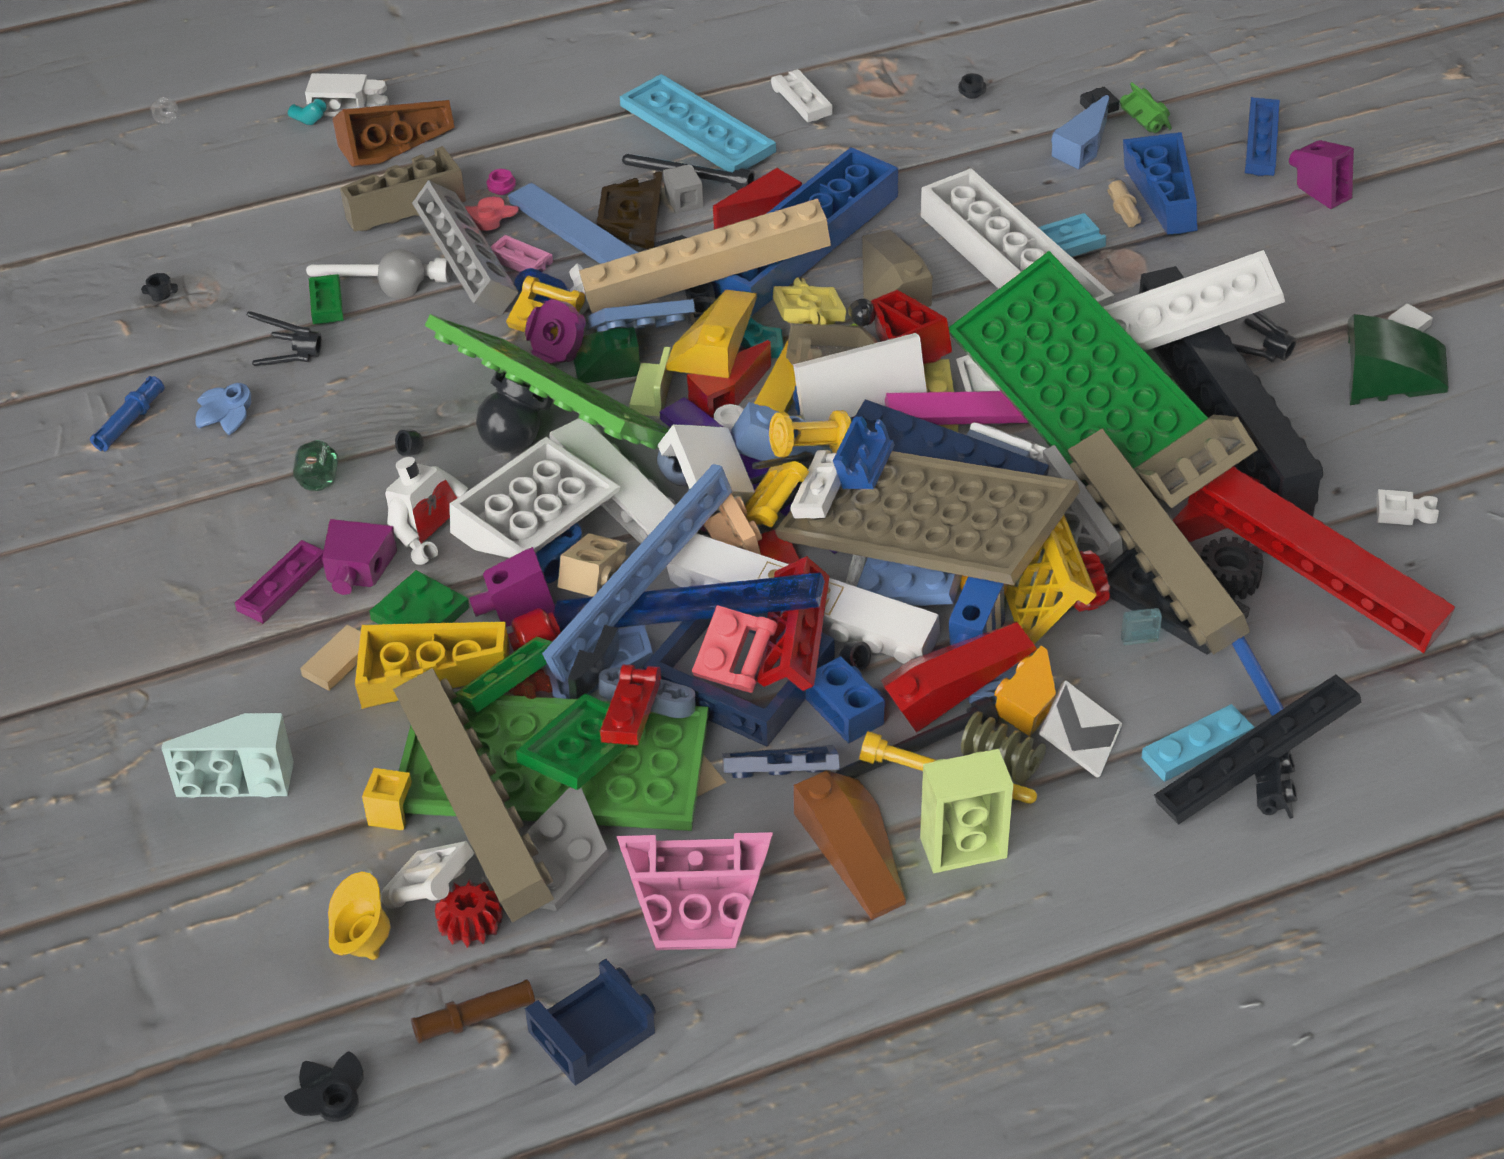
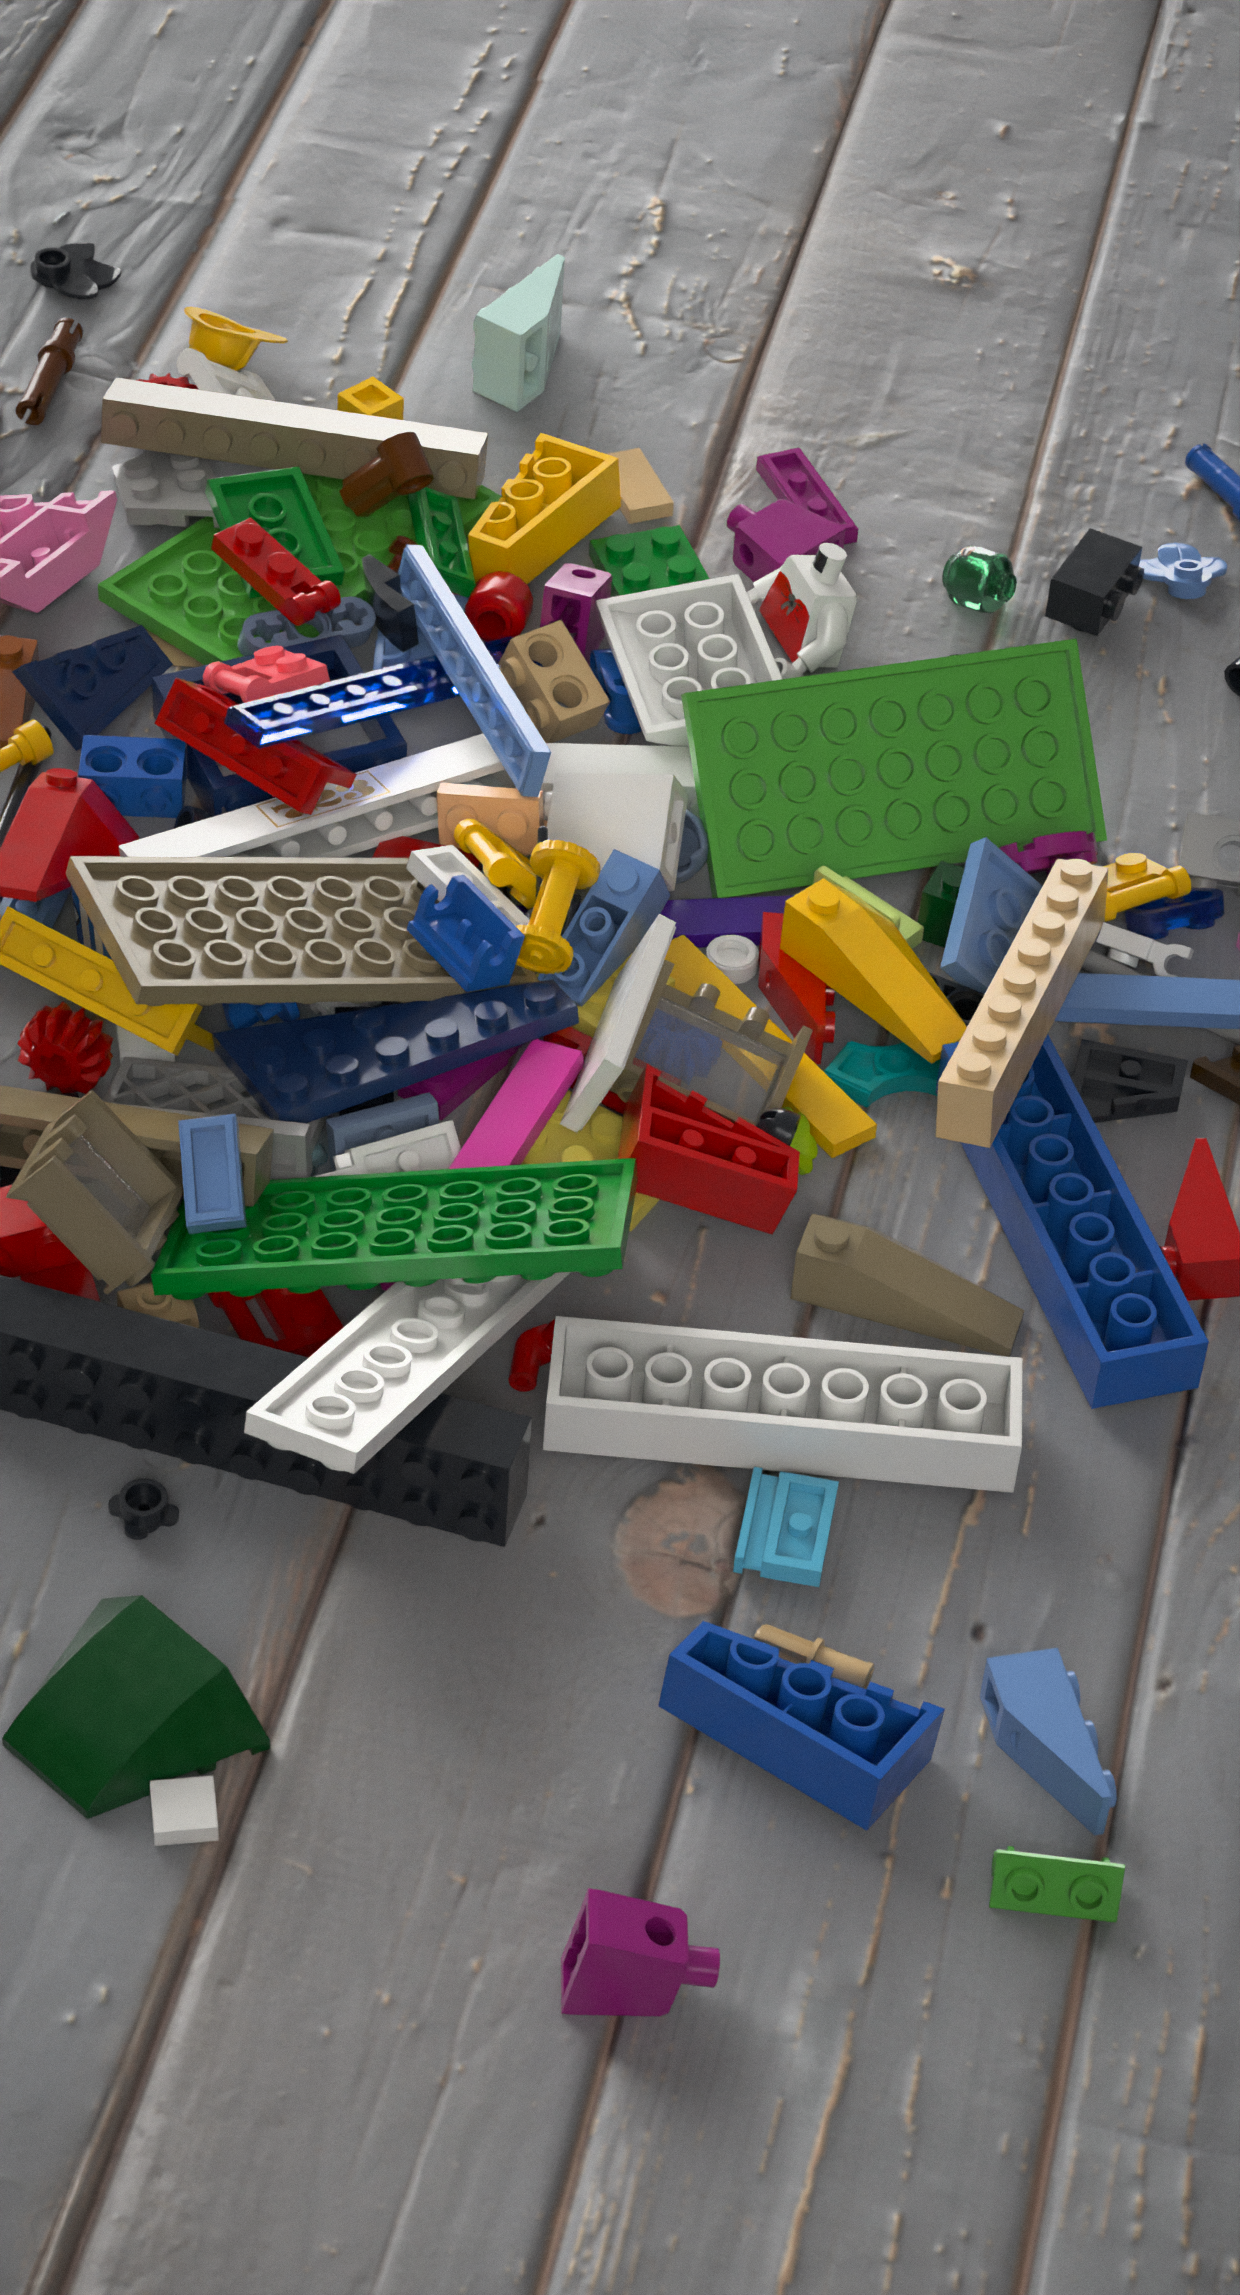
camera: 120 degrees right, 0 degrees up
light yellow plate [773,277,846,325] -> none
black plate [1080,87,1120,113] -> none
black plant [1232,311,1297,362] -> none
blue plate [1245,97,1280,176] -> none
none -> black plate [108,1478,179,1540]
none -> medium blue tile [178,1114,247,1234]
none -> reddish brown piece [339,431,434,517]
none -> black brick [1045,528,1144,636]

